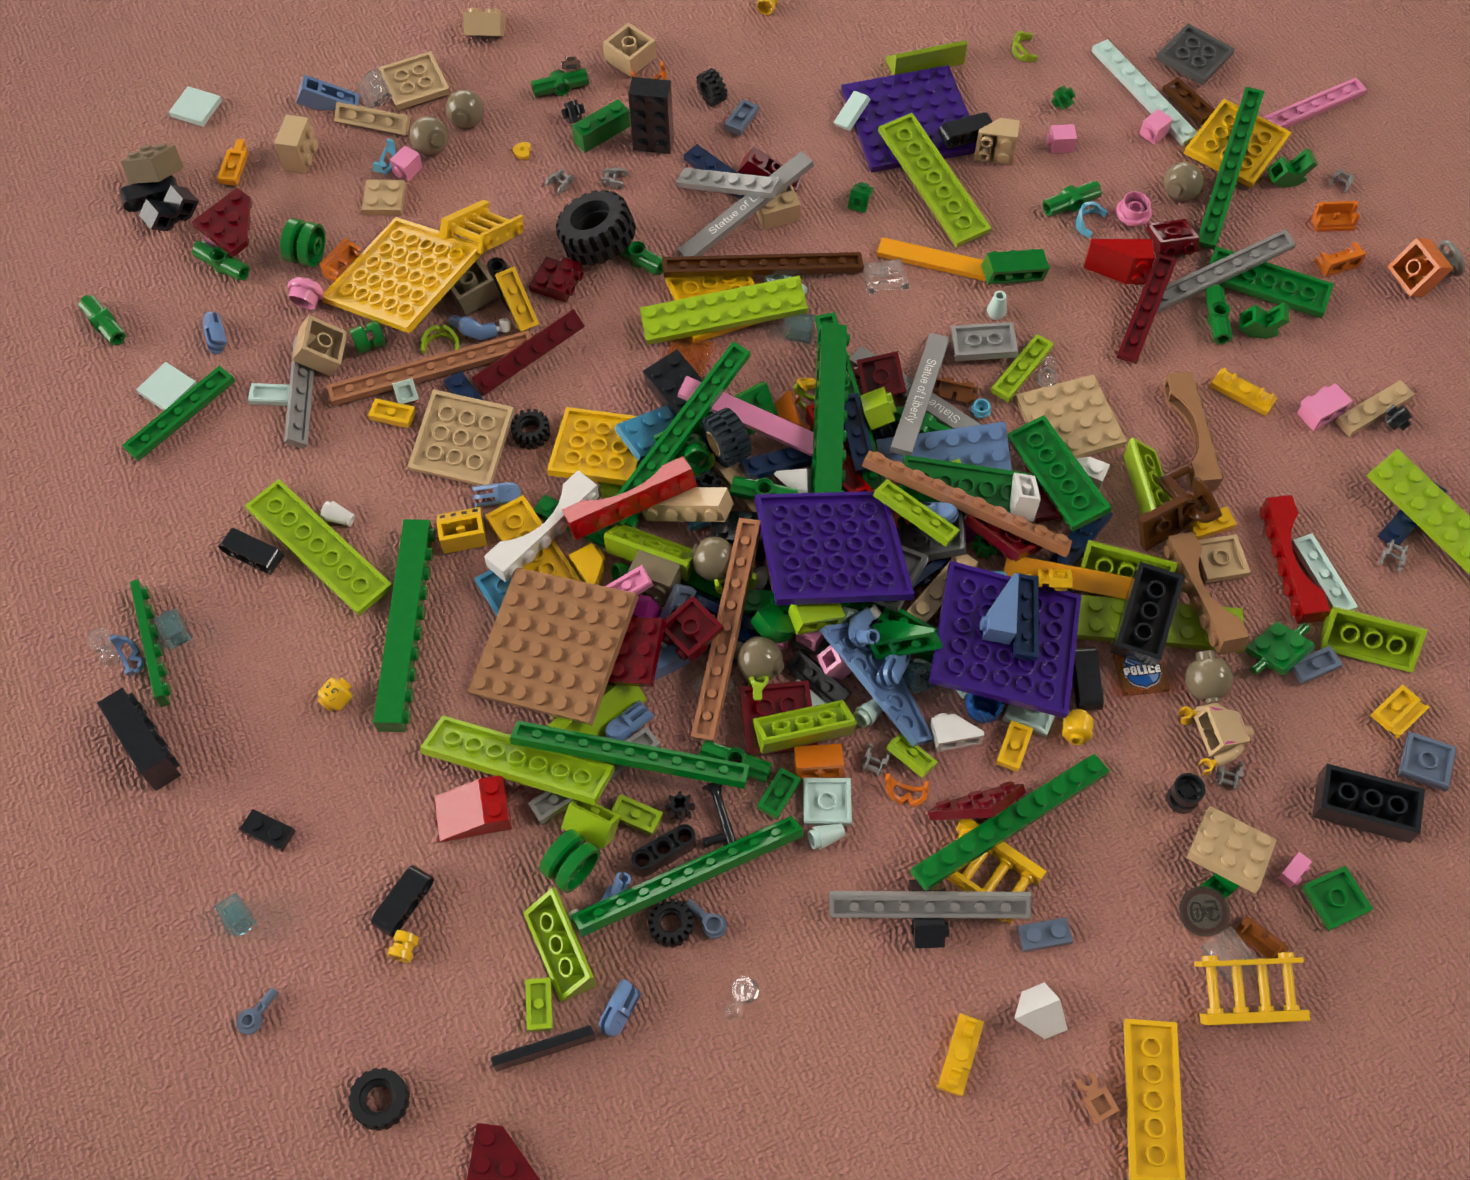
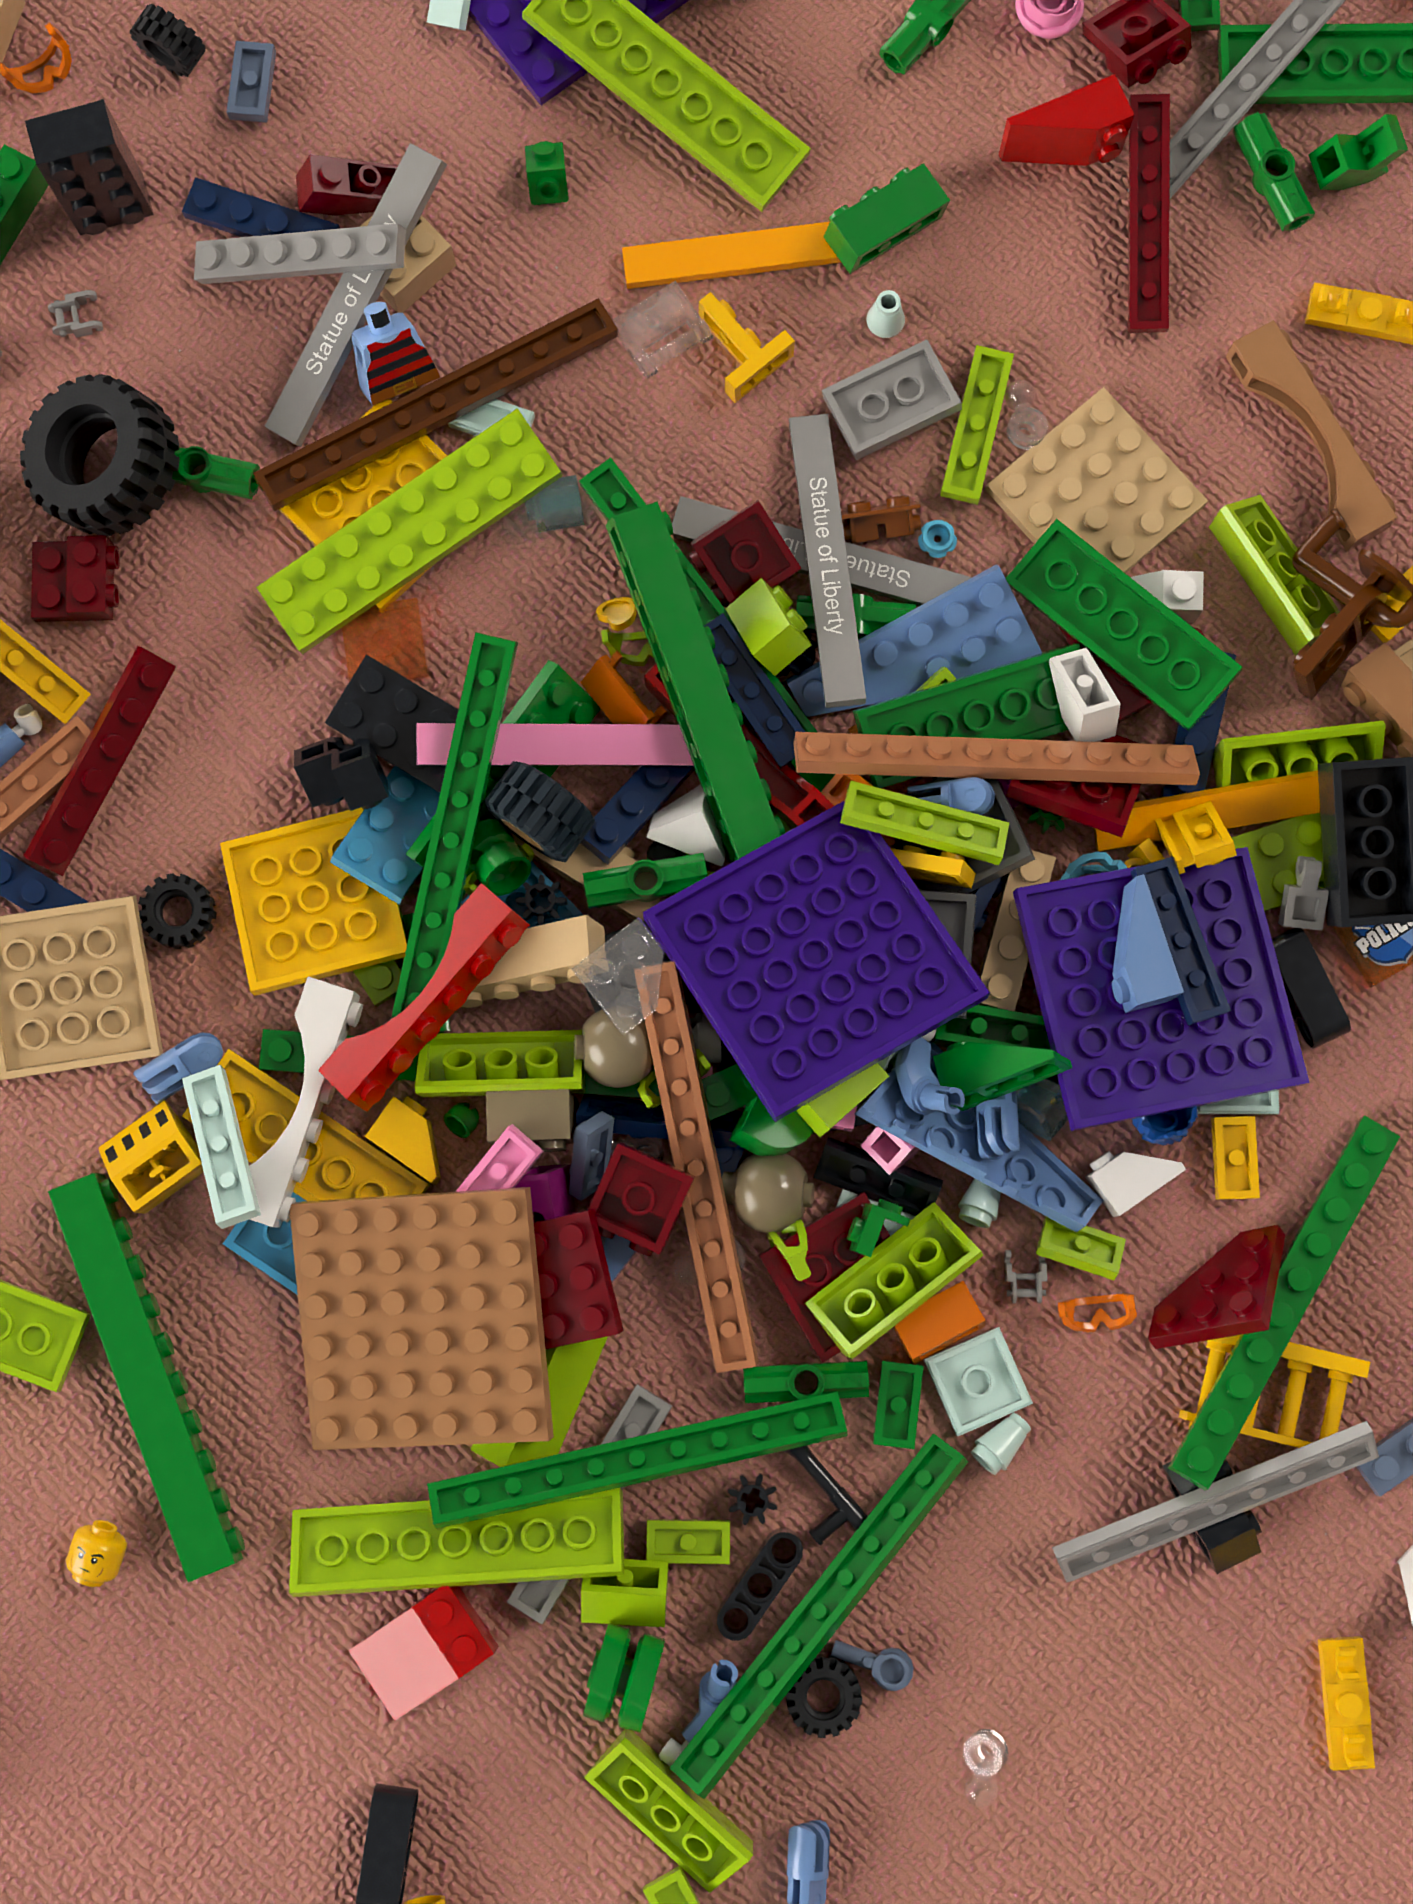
camera: 20 degrees left, 20 degrees up
black plate [239,809,296,852] -> none
medium blue arm [605,700,654,741] -> none
yellow head [1062,709,1094,746] -> none
medium azure helmet [1075,201,1108,238] -> none
none -> light aqua plate [182,1065,261,1229]
none -> black brick [294,737,389,811]
none -> torso [351,302,440,406]
none -> clear plate [572,917,665,1035]
none -> yellow bracket [699,292,795,403]
none -> green bracket [847,1199,911,1257]
none -> yellow plate [890,845,976,889]
none -> light grey plate [1278,856,1329,930]

